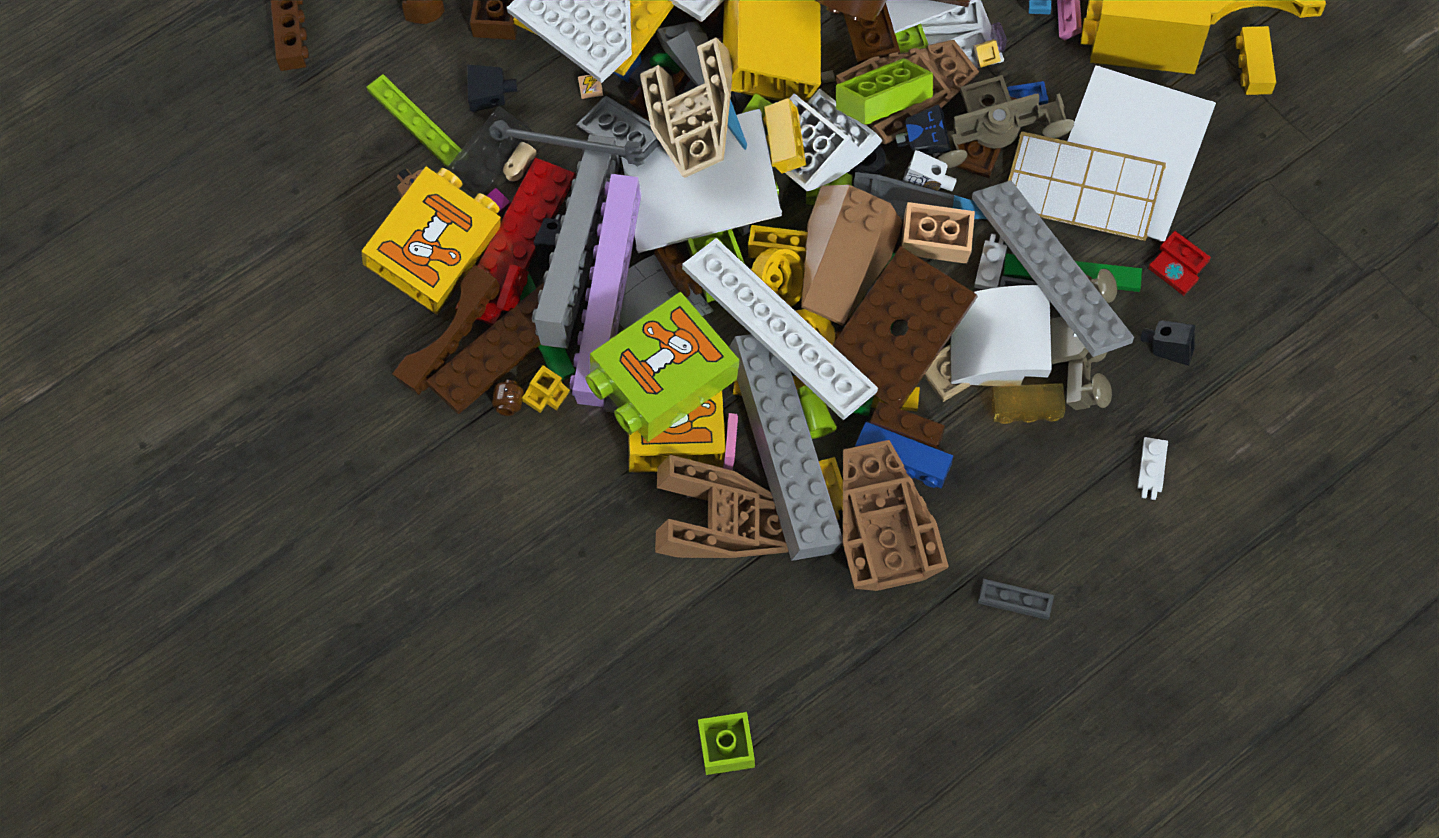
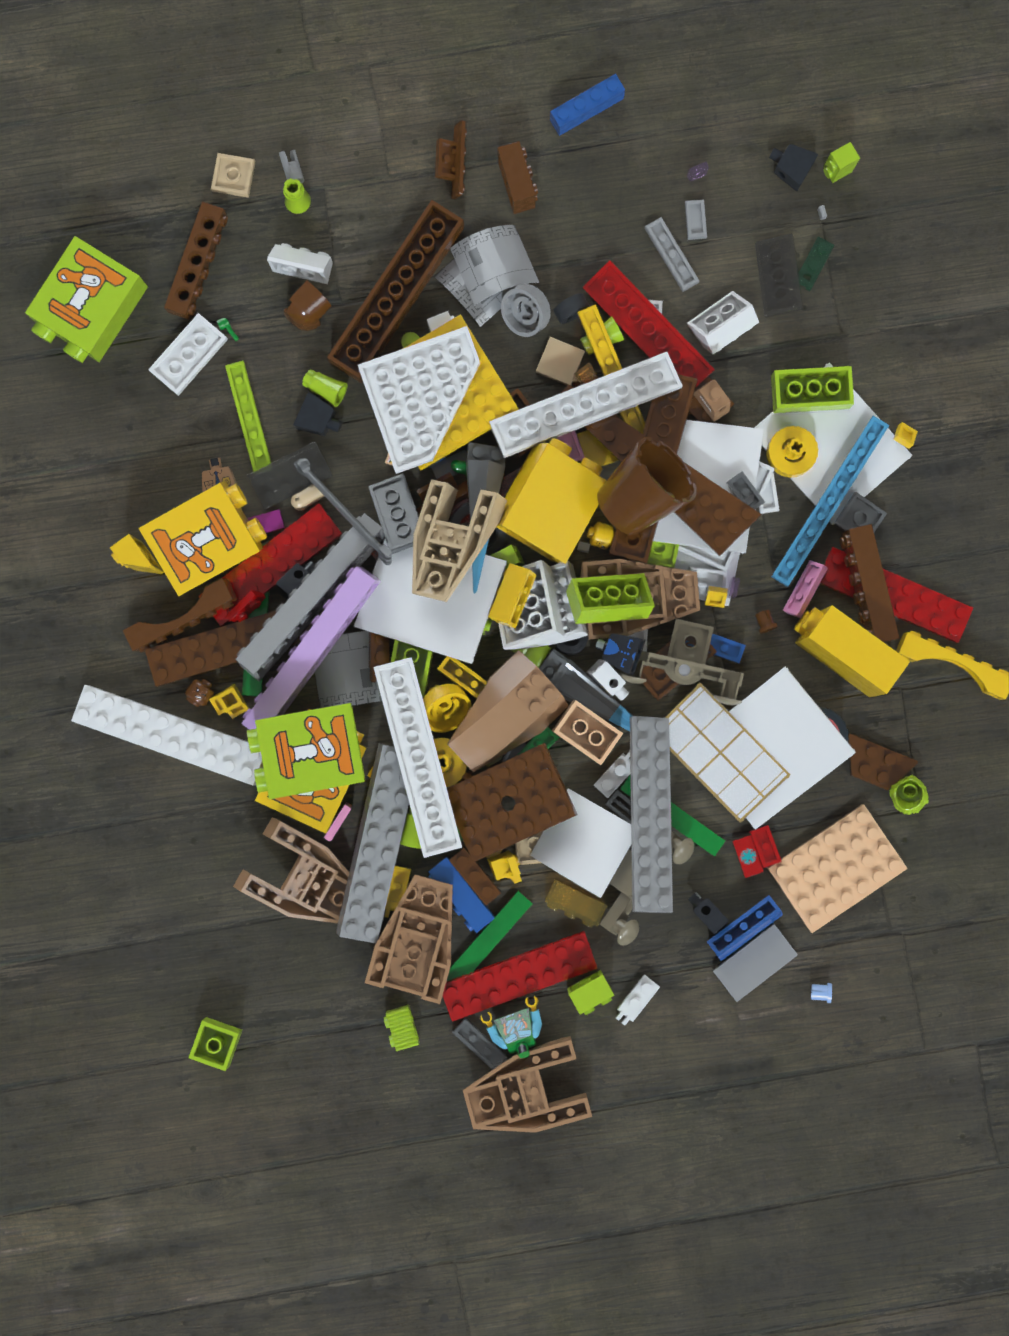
camera: 30 degrees right, 20 degrees up
yellow brick [1236,26,1276,95] -> none
none -> lime brick [25,236,148,363]
none -> white brick [71,685,263,785]
none -> yellow slope [110,534,164,574]
none -> white plate [149,313,228,396]
none -> green hand [217,318,239,342]
none -> lime plant [302,369,348,407]
none -> lime brick [383,1005,420,1051]
none -> red plate [442,931,598,1022]
none -> green tile [447,891,533,981]
none -> medium nougat wedge [463,1036,592,1132]
none -> torso [481,996,542,1058]
none -> yellow brick [487,850,522,884]
none -> lime brick [567,970,614,1015]
none -> yellow head [587,522,615,549]
none -> blue brick [707,895,783,961]
none -> light grey tile [712,923,798,1002]
none -> reddish brown bush [755,609,778,634]
none -> light nougat plate [767,804,908,933]
none -> light blue bush [811,983,832,1003]
none -> reddish brown wing [848,733,918,790]
none -> lime hair [890,775,929,815]

